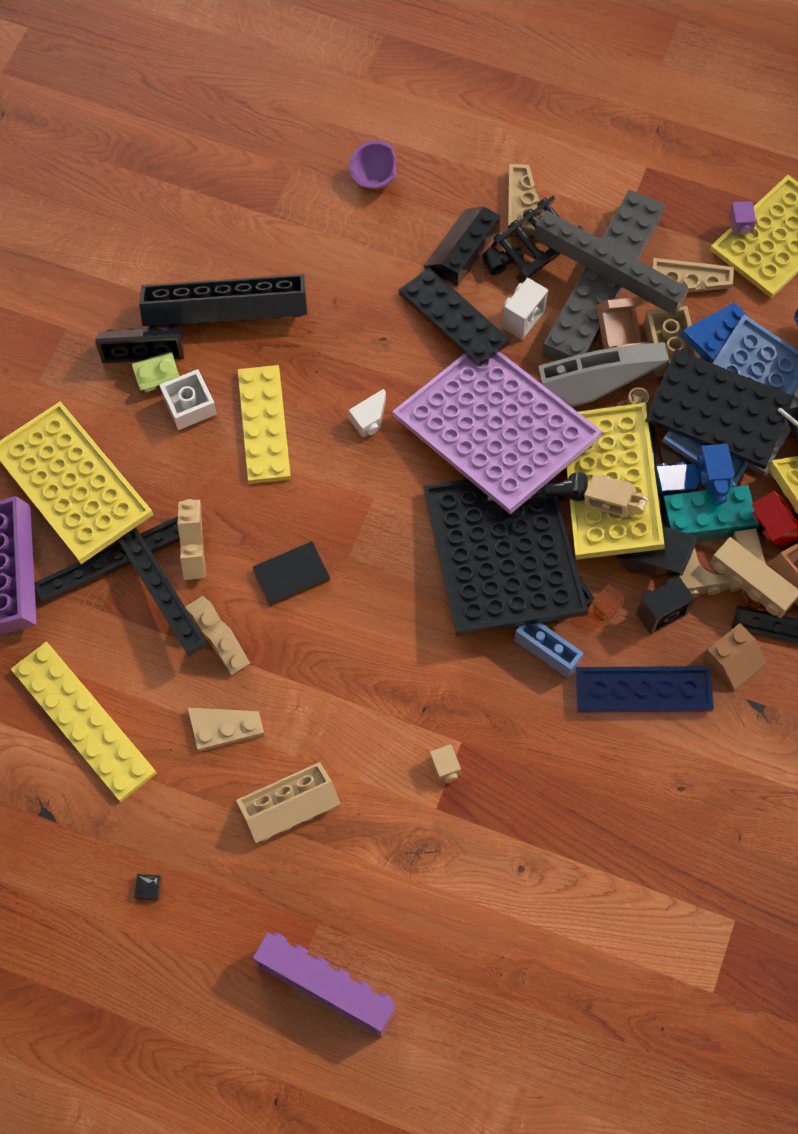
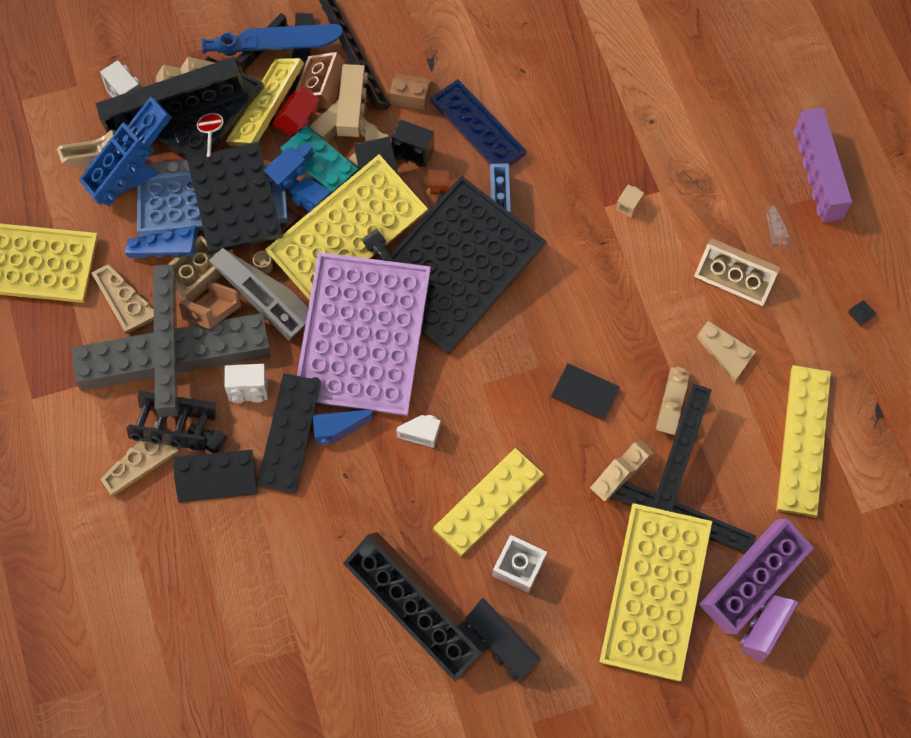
camera: 130 degrees left, 0 degrees up
yellowish green bracket [131,352,179,392] -> none
medium lavender cylinder [349,140,397,190] -> none
tan brick [584,474,649,518] -> none
medium lavender brick [729,201,756,235] -> none
none -> blue slope [313,410,372,445]
none -> clear slope [767,205,790,247]

